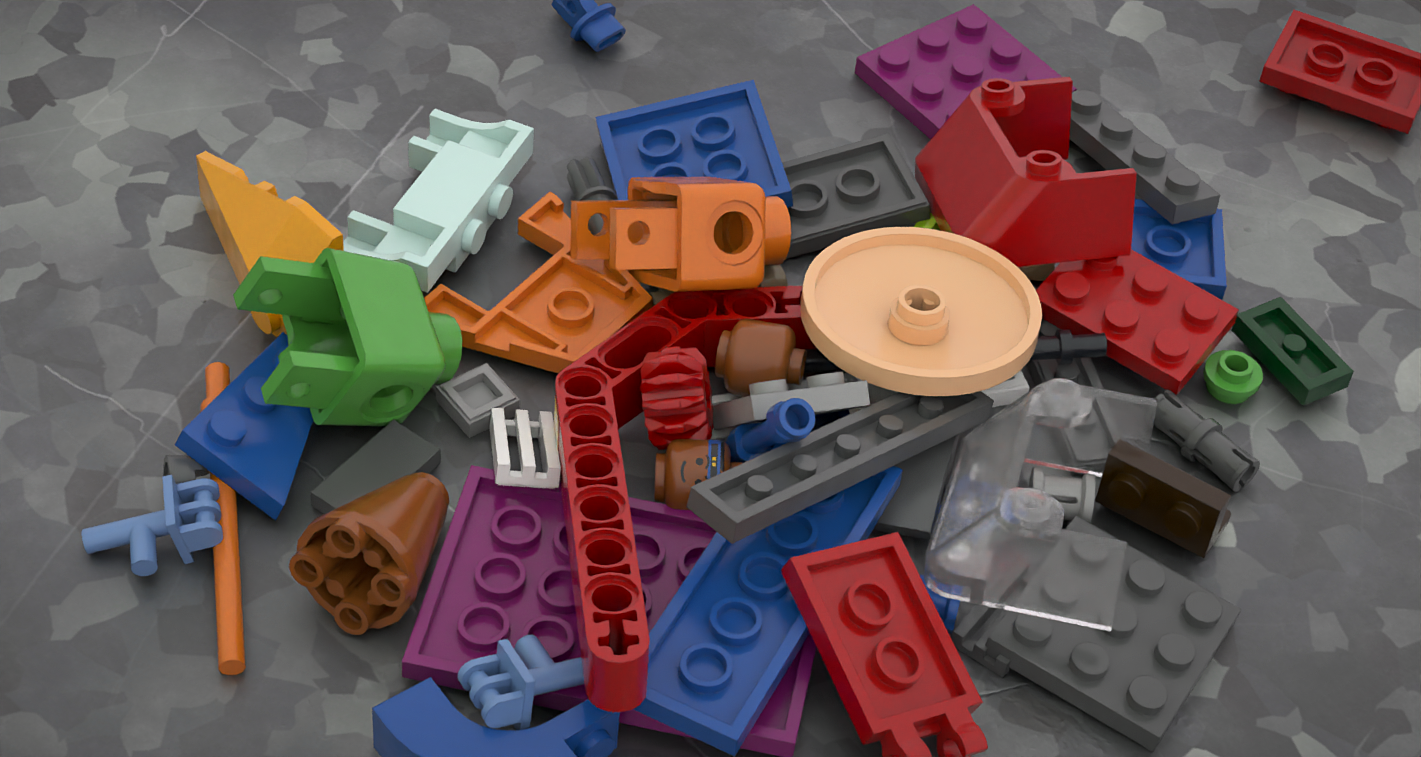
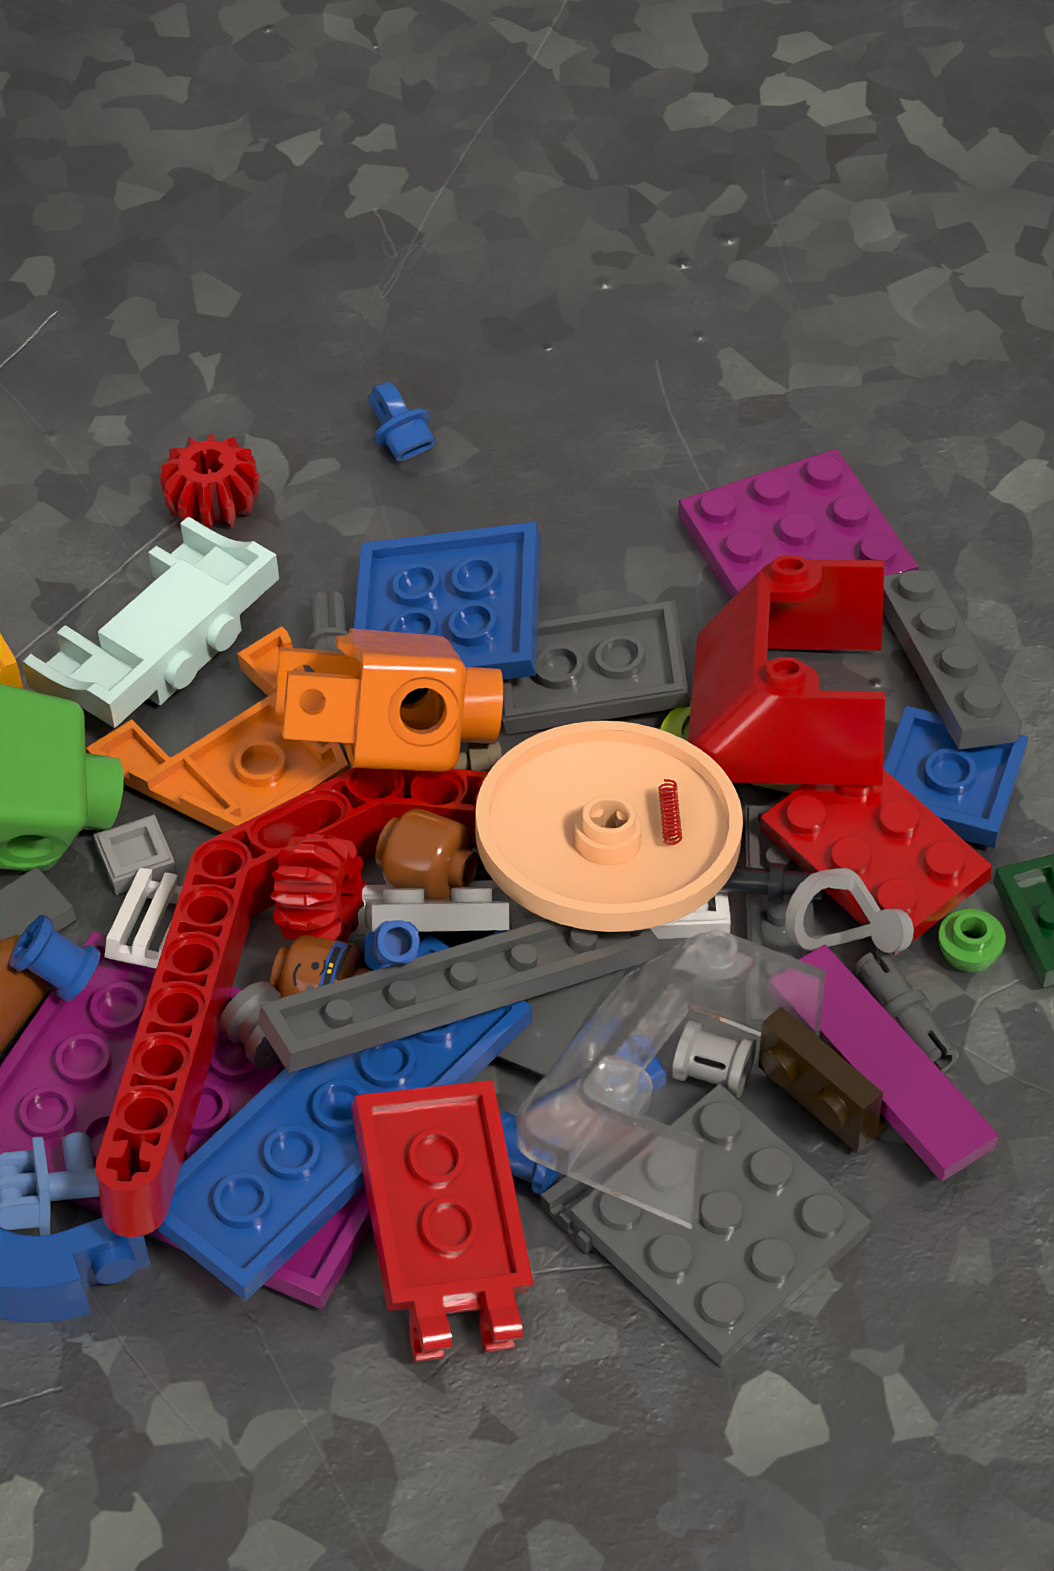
camera: 20 degrees right, 5 degrees up
none -> blue bush [9,915,101,1002]
none -> red gear [160,433,261,529]
none -> flat silver wheel [219,982,281,1069]
none -> red leg [658,779,683,845]
none -> magenta tile [770,944,999,1182]
none -> light grey piece [785,868,914,953]

